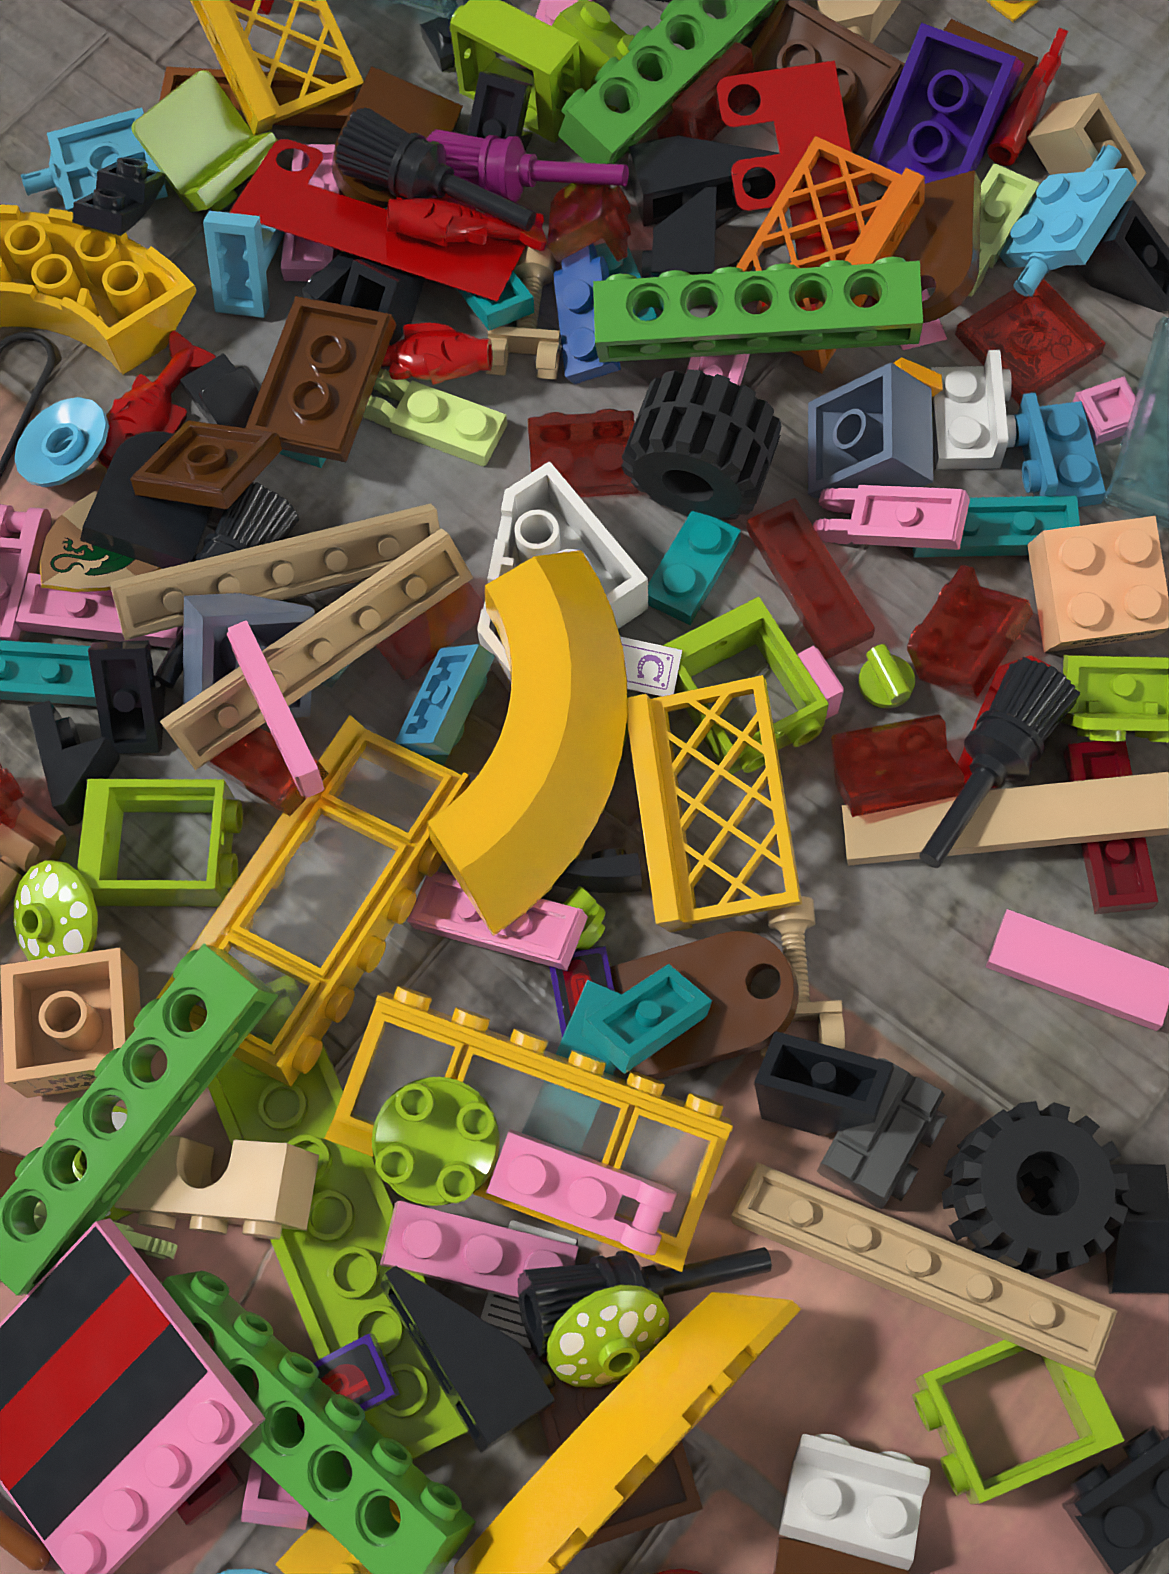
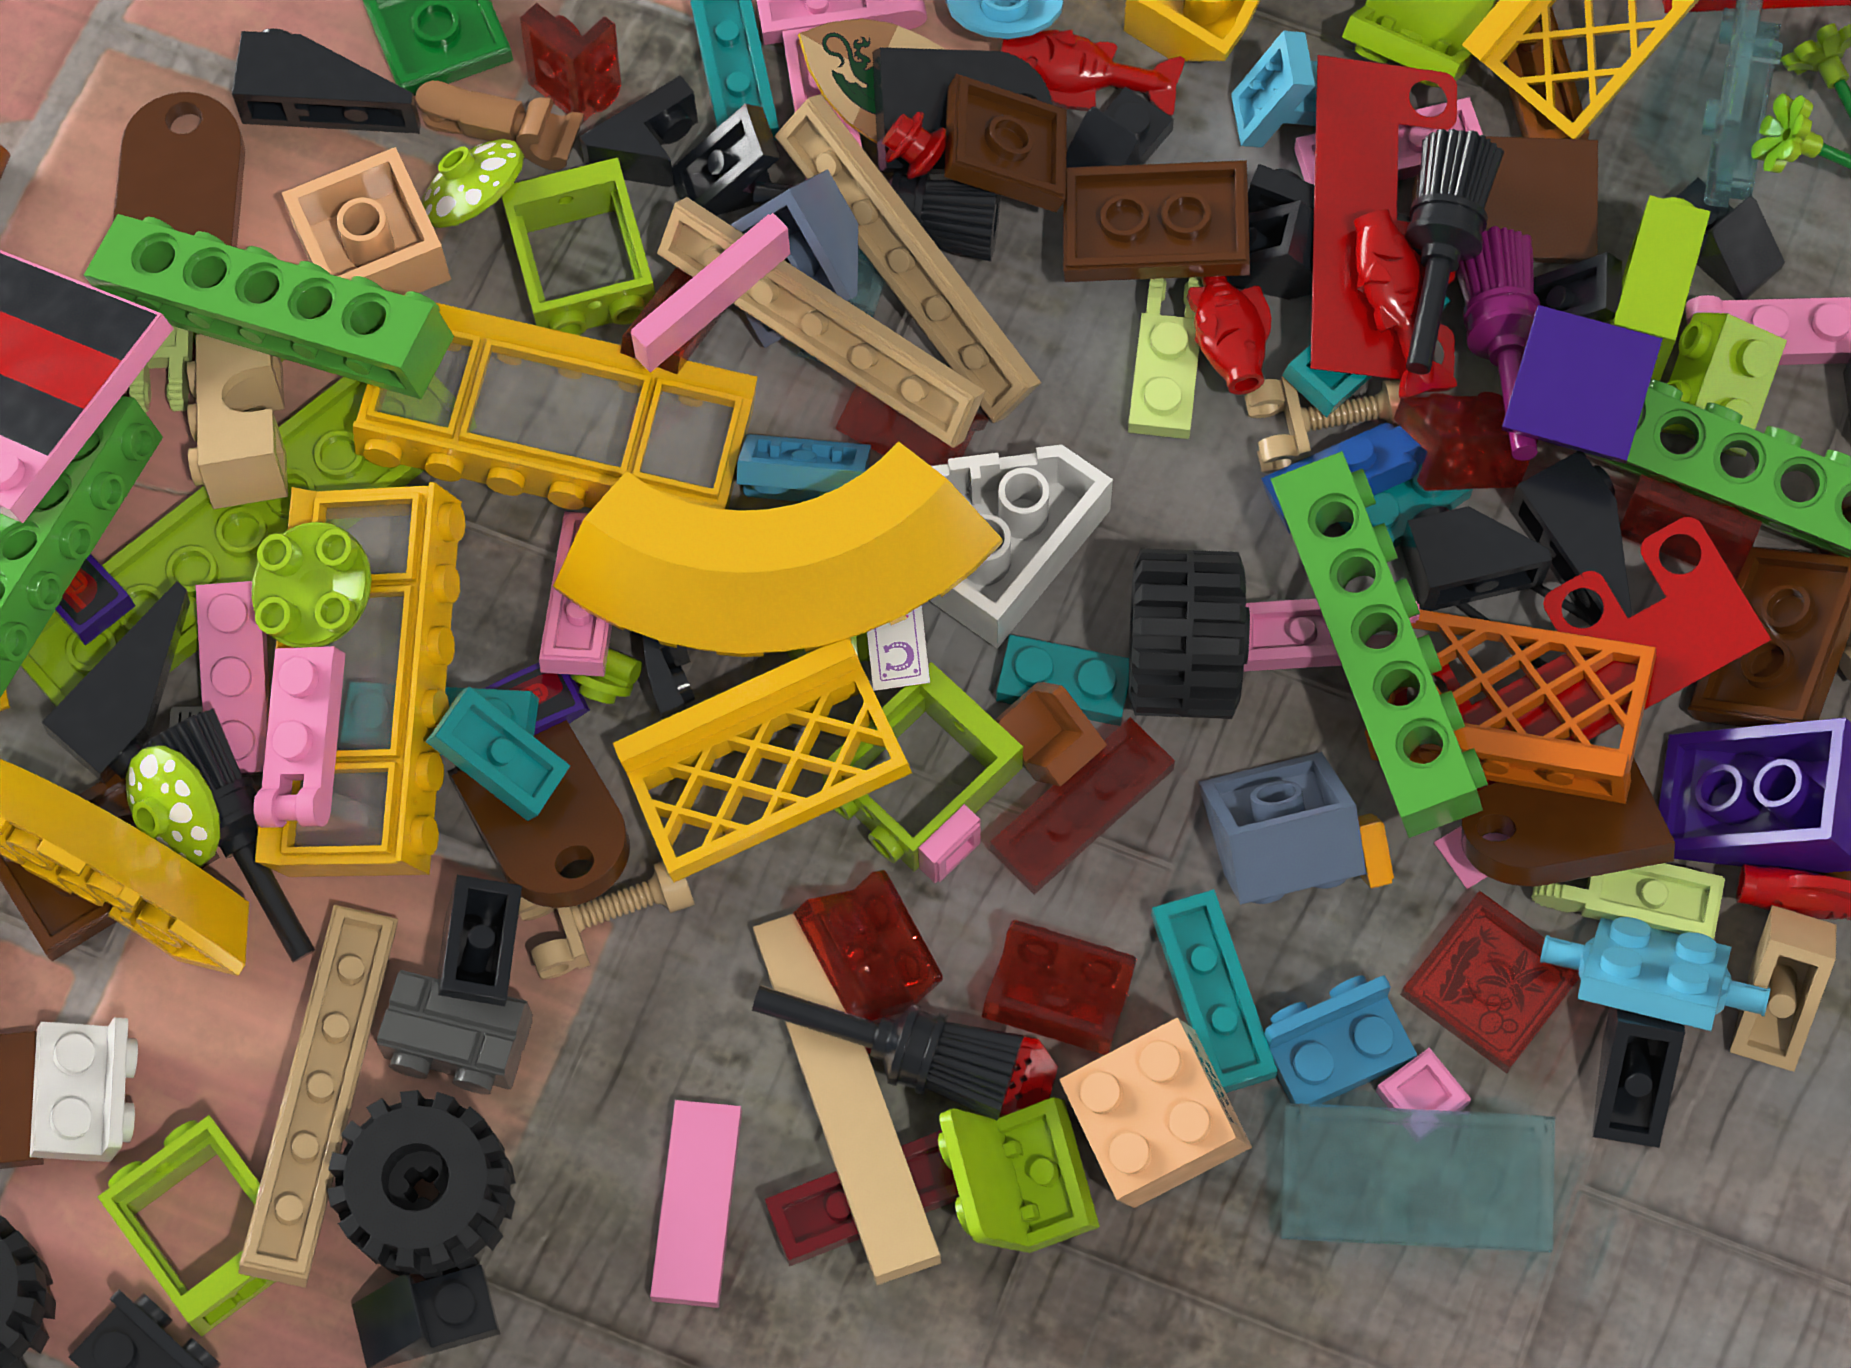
camera: 70 degrees right, 0 degrees up
clear red bracket [527,409,639,497] -> none
bright pink hinge [811,485,970,550] -> none
lime plate [858,644,915,708] -> none
white bracket [931,350,1016,470] -> none
none -> red wheel [882,111,946,179]
none -> dark orange panel [995,681,1107,787]
none -> dark purple tile [1502,305,1663,464]

